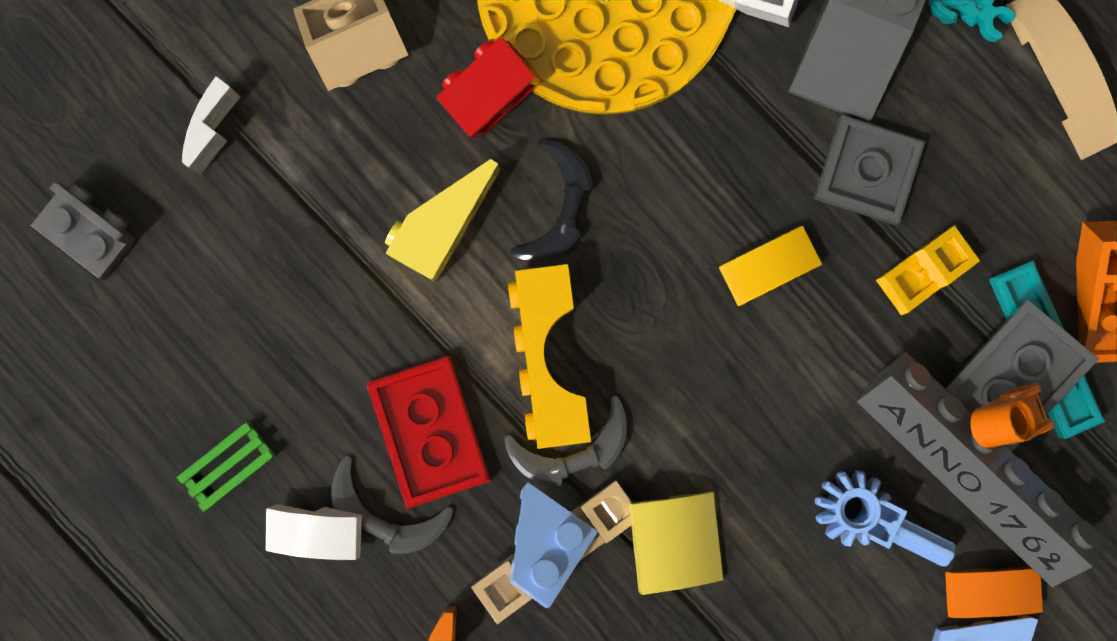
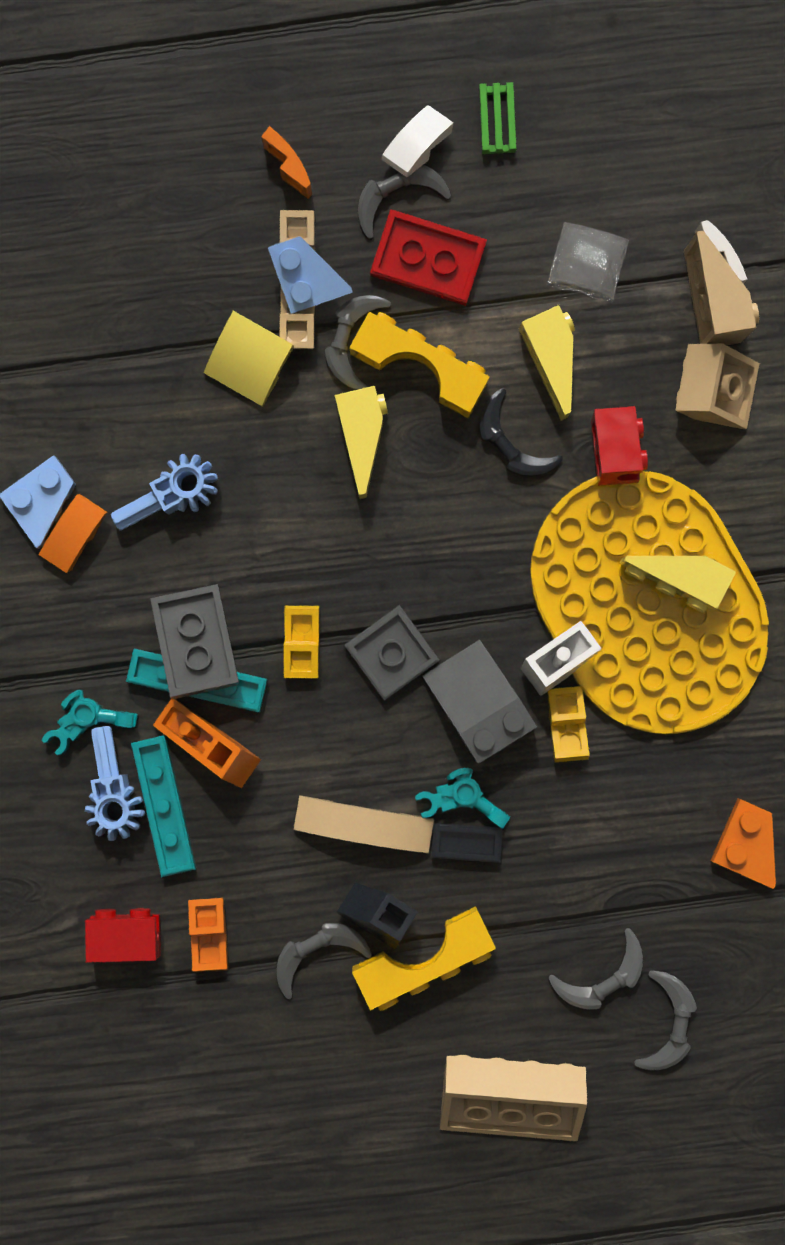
camera: 125 degrees right, 0 degrees up
flat silver bracket [30,181,137,280] -> none
yellow slope [719,226,822,306] -> none
dark grey brick [857,352,1103,587] -> none
orange piece [970,383,1055,448] -> none
none -> light yellow slope [335,386,388,499]
none -> clear slope [547,222,629,303]
none -> tan slope [684,231,759,345]

